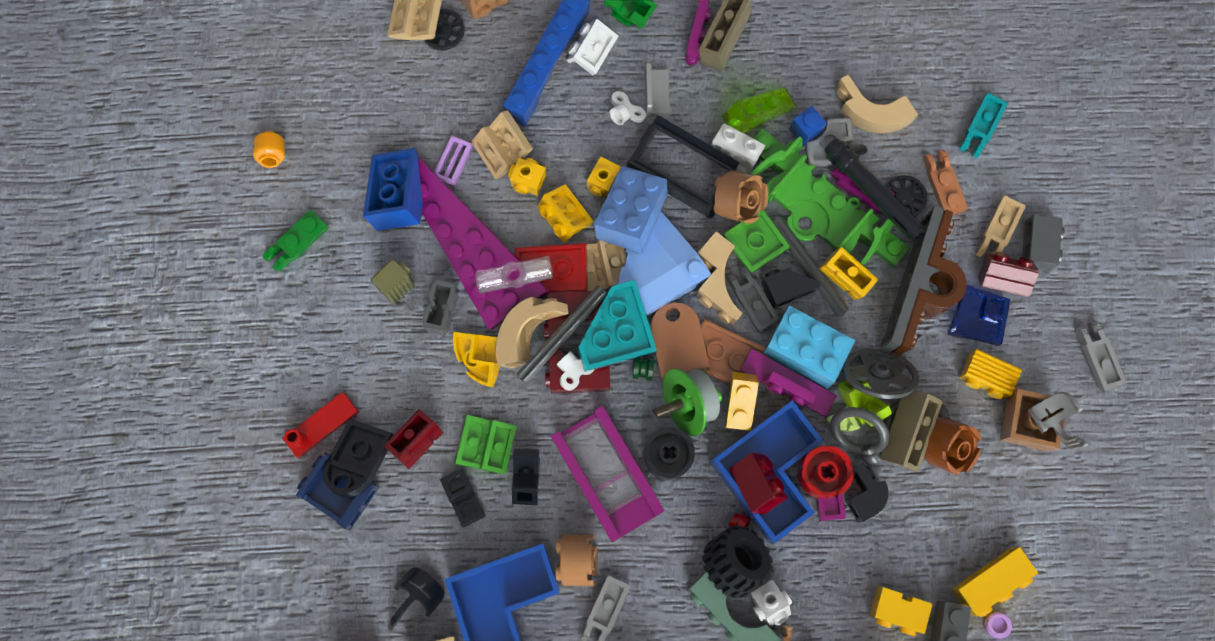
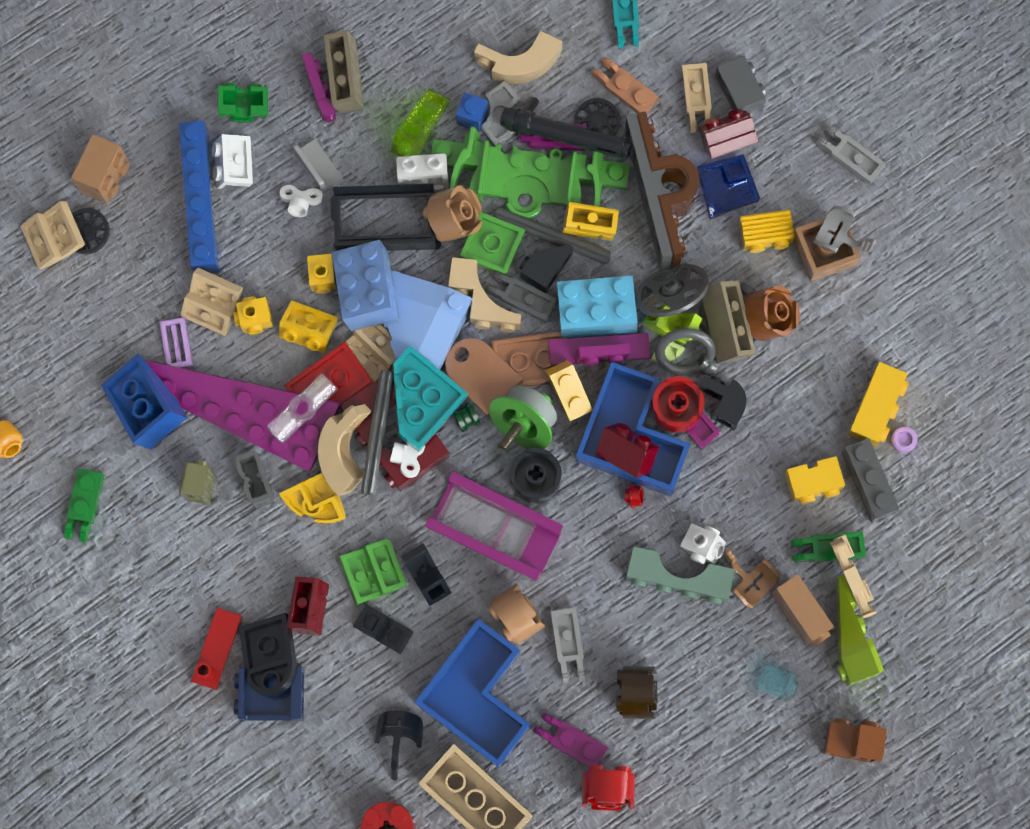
camera: 25 degrees left, 0 degrees up
black tyre [702,525,773,598] -> none

